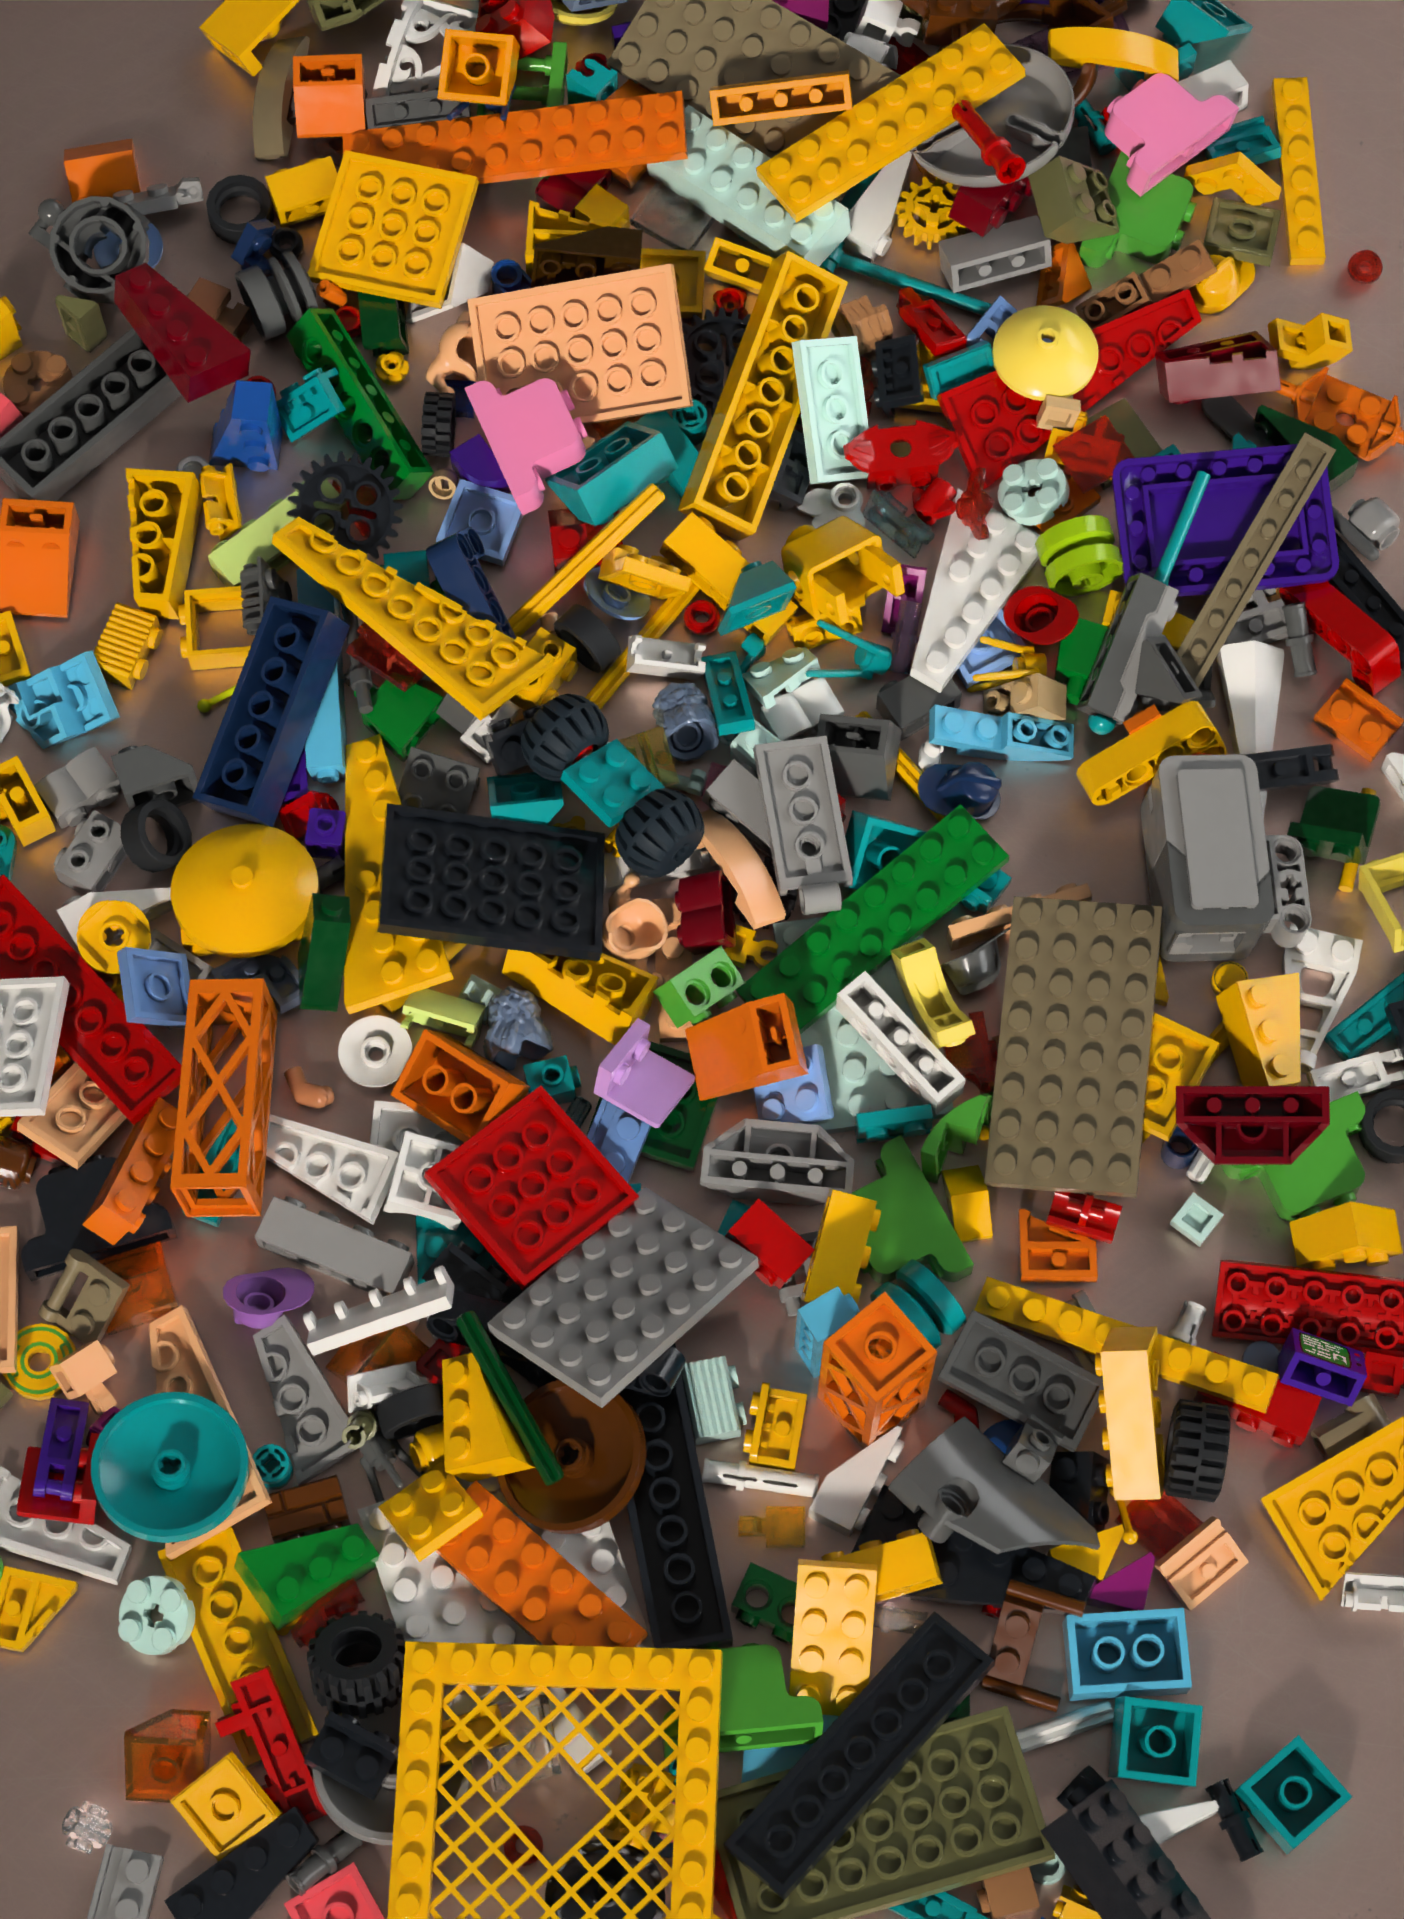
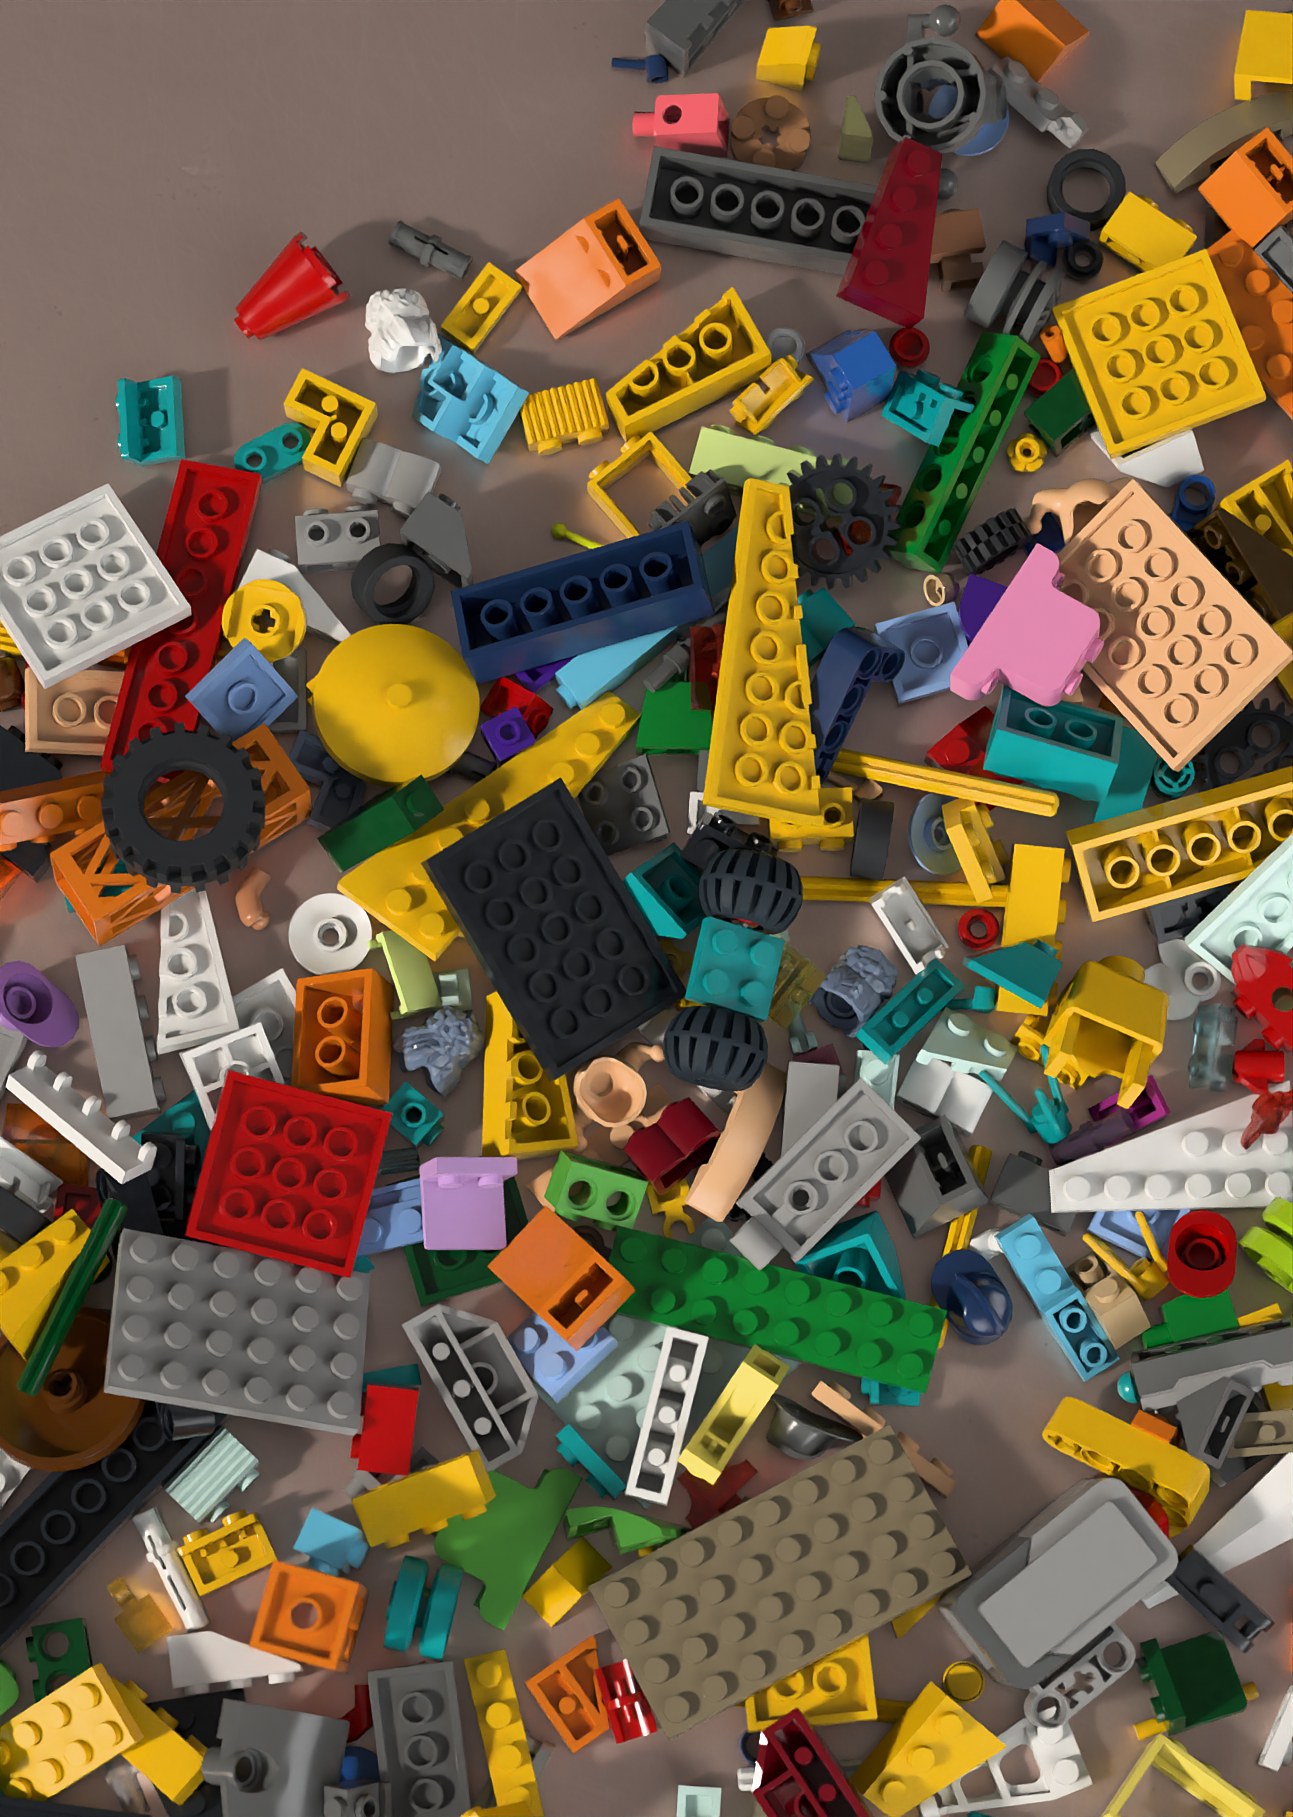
camera: 50 degrees right, 10 degrees up
none -> black tyre [101,722,265,893]

